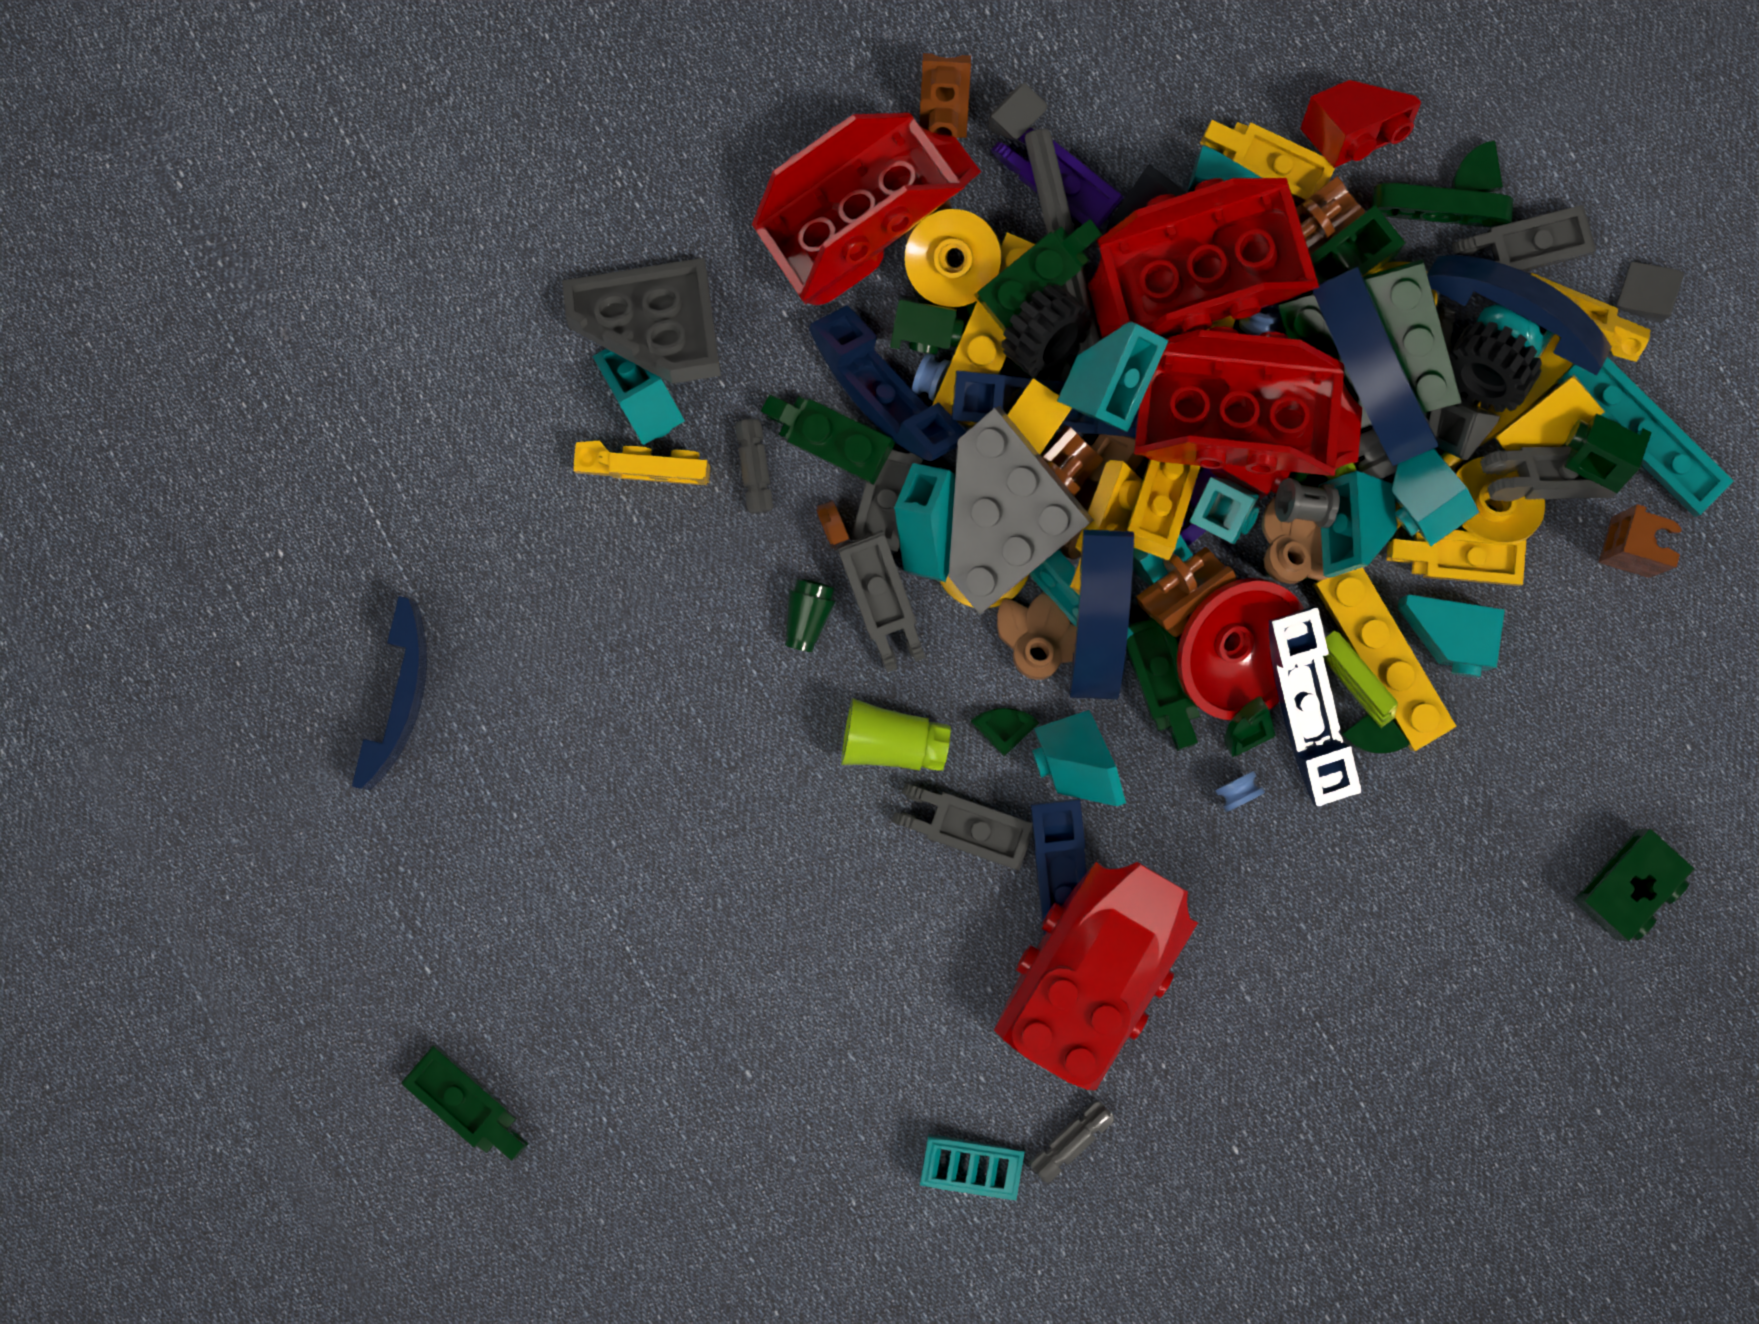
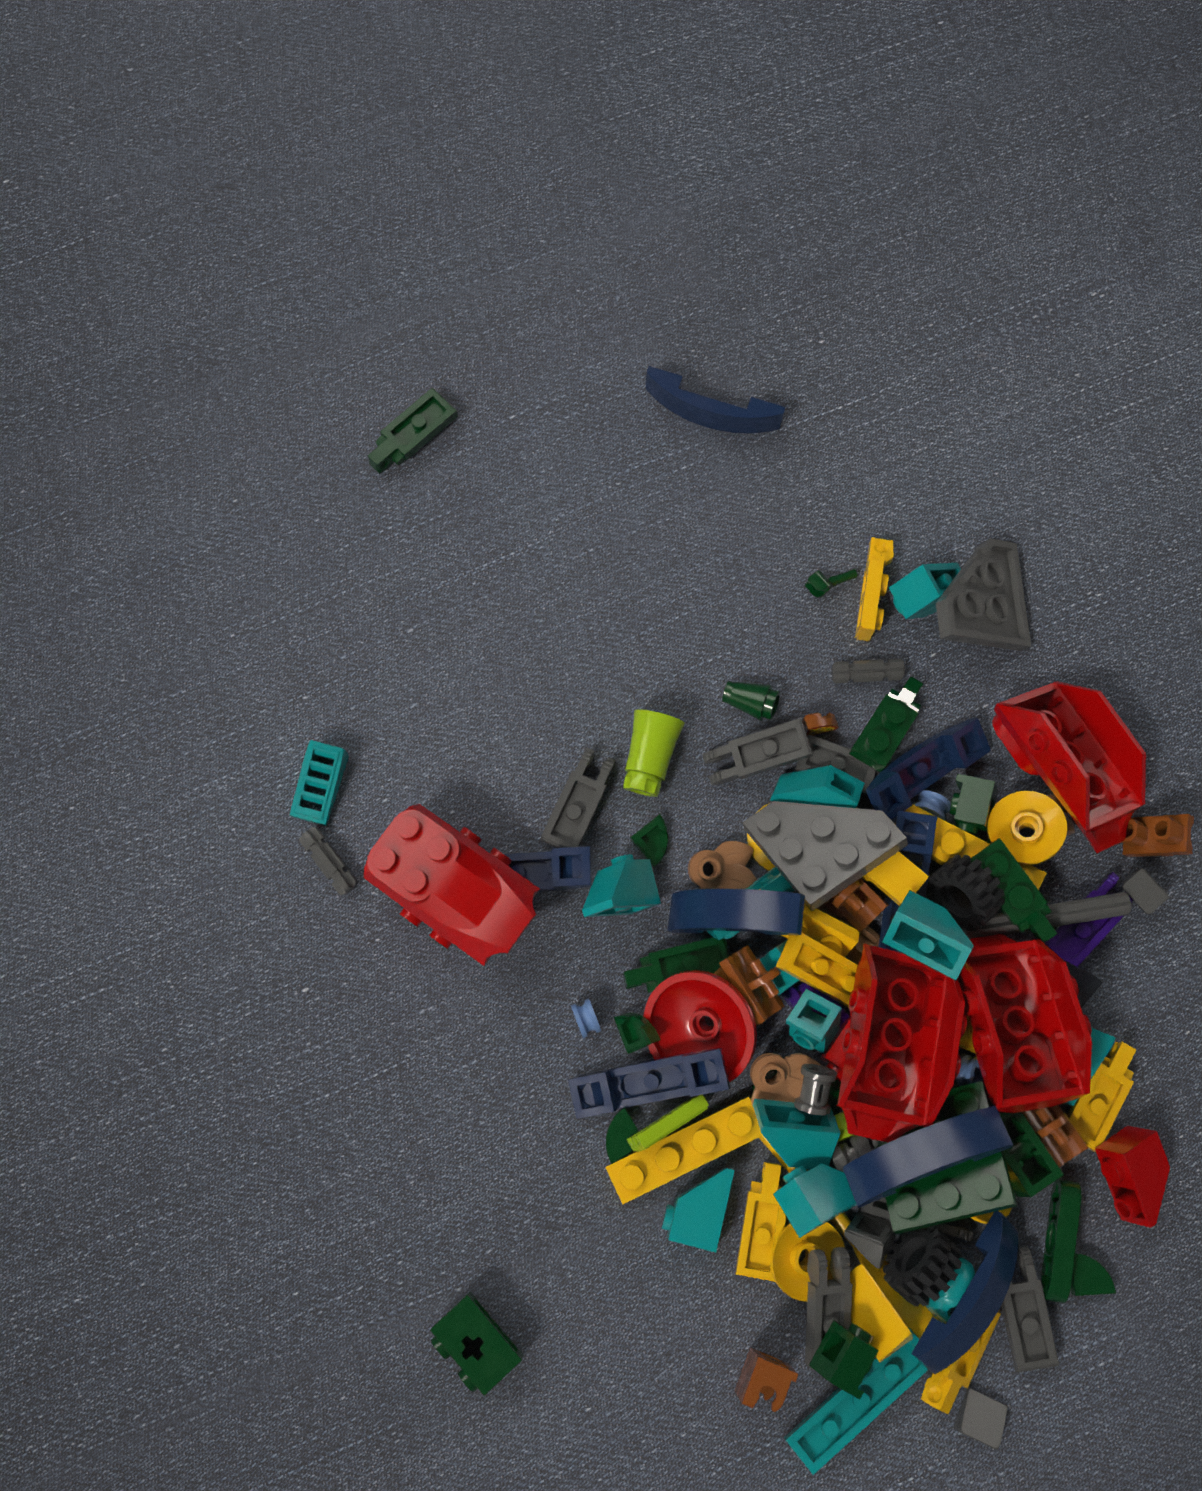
camera: 90 degrees right, 10 degrees down
none -> dark green hand [805,569,857,598]

